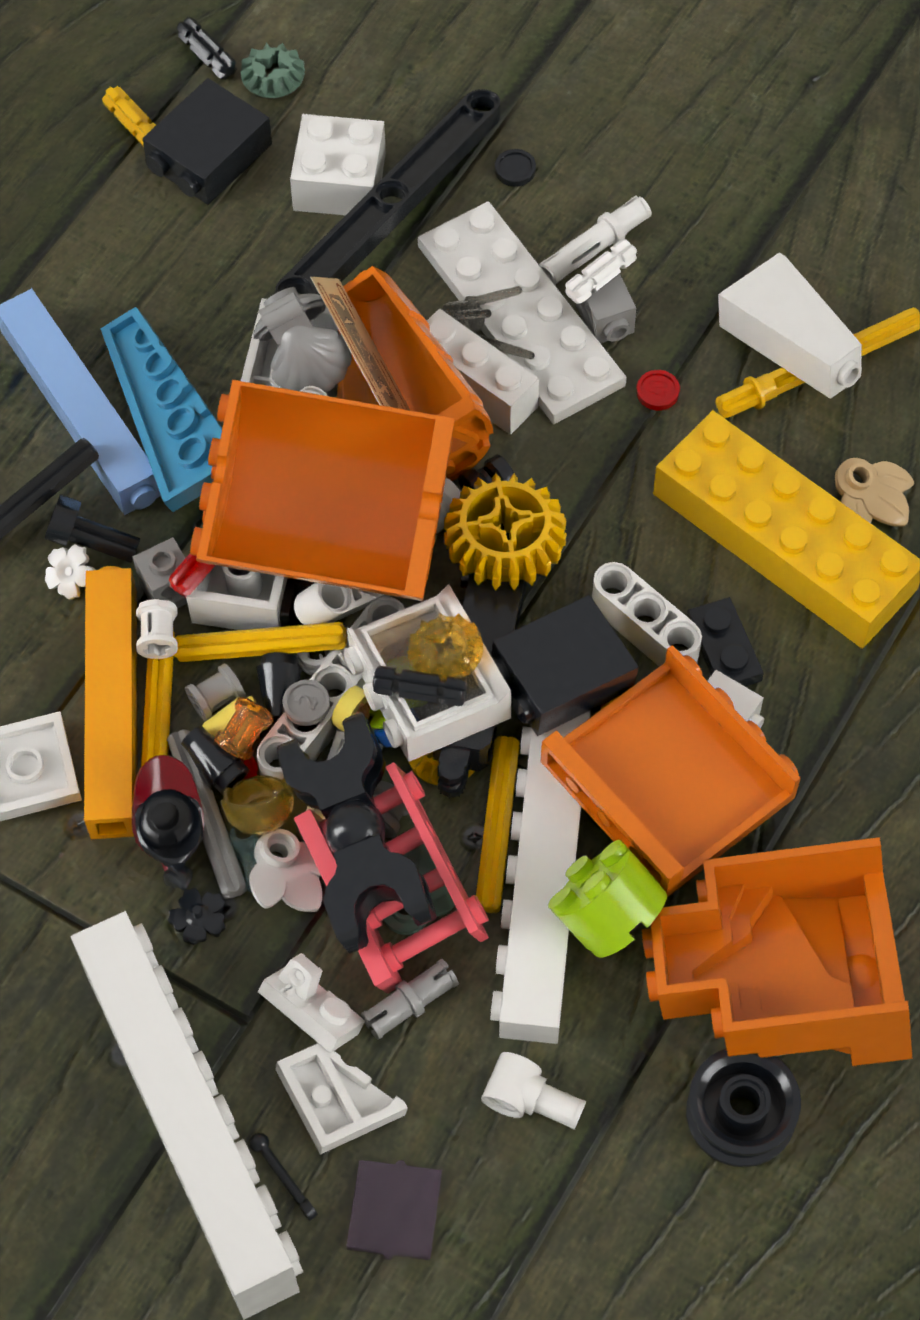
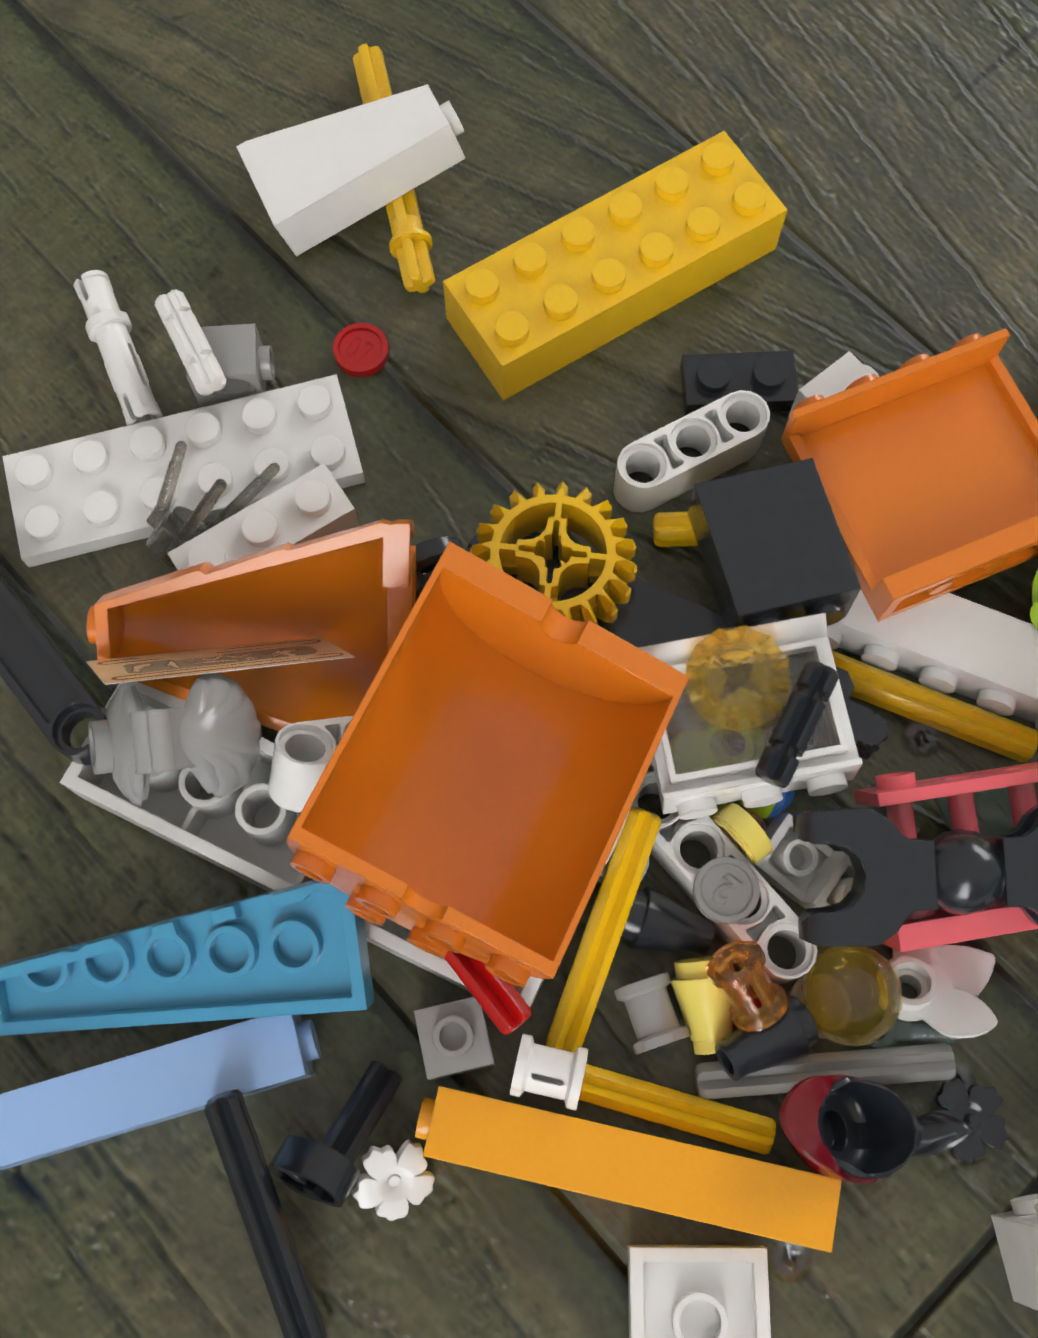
camera: 75 degrees left, 10 degrees up
tan plate [835,458,914,527] -> none

